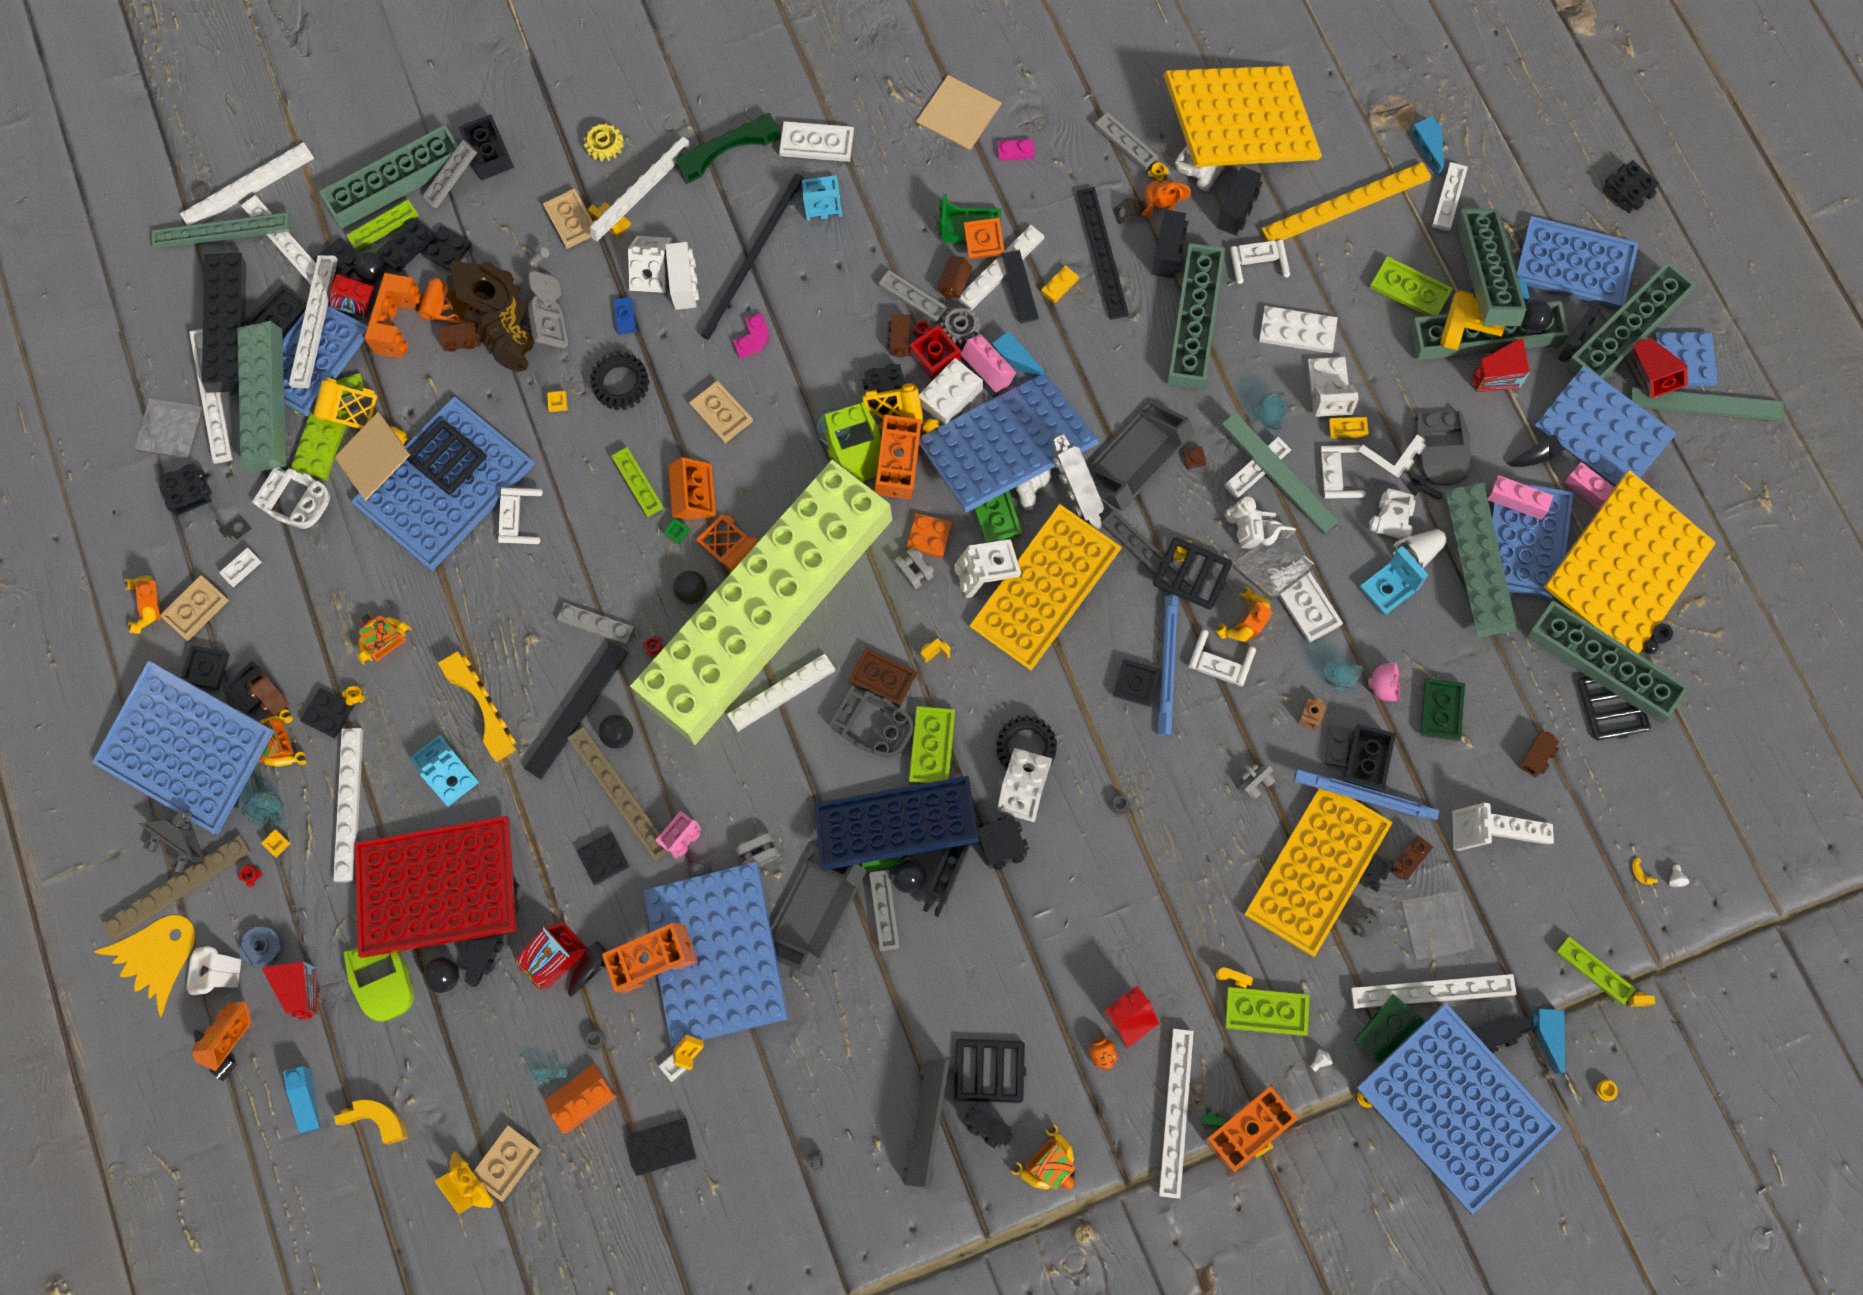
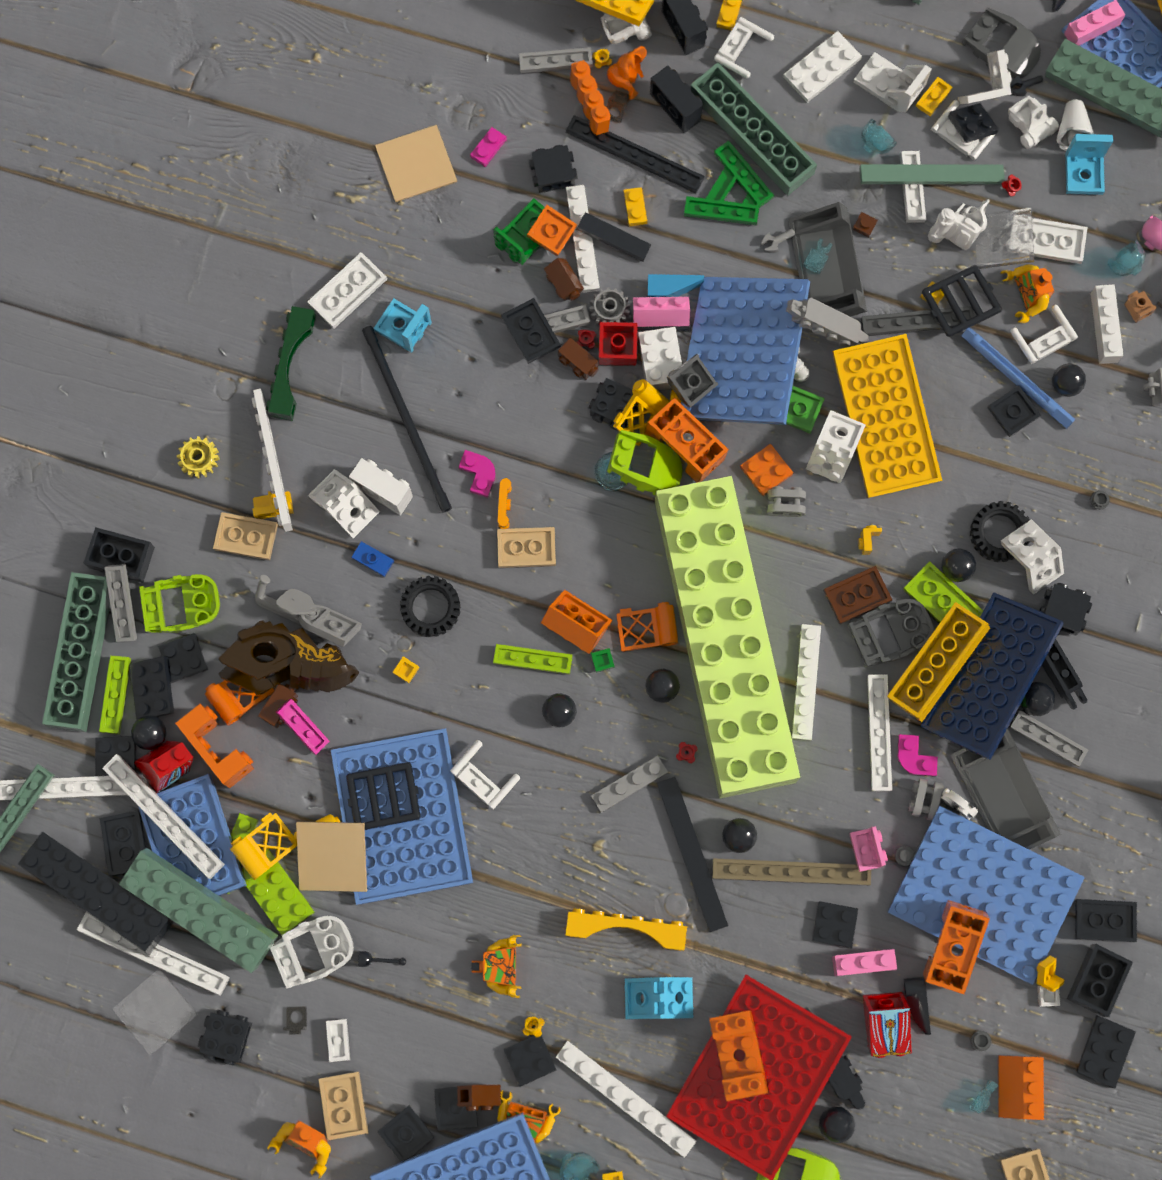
camera: 55 degrees left, 5 degrees up
none -> lime slope [139,574,220,633]
none -> dark pink plate [276,699,330,755]
none -> black hinge [358,951,406,967]
none -> light orange plate [498,478,512,529]
none -> black plate [501,298,561,364]
none -> black brick [529,145,578,193]
none -> black piece [542,693,577,728]
none -> orange brick [570,60,610,135]
none -> dark grey slope [667,354,719,408]
none -> green plate [684,141,774,225]
none -> orange plate [709,1010,768,1101]
none -> light grey bar [761,229,795,253]
none -> clear light blue plate [803,238,833,274]
none -> bright pink brick [832,949,897,976]
none -> white plate [867,674,892,792]
none -> yellow brick [887,602,990,722]
none -> dark pink plate [898,734,938,777]
none -> white plate [941,788,979,820]
none -> black piece [942,548,976,583]
none -> black plate [948,103,999,143]
none -> red plate [1002,175,1022,197]
none -> black piece [1052,363,1086,397]
none -> black brick [1067,944,1133,1017]
none -> black plate [1075,899,1137,942]
none -> white brick [1091,284,1123,364]

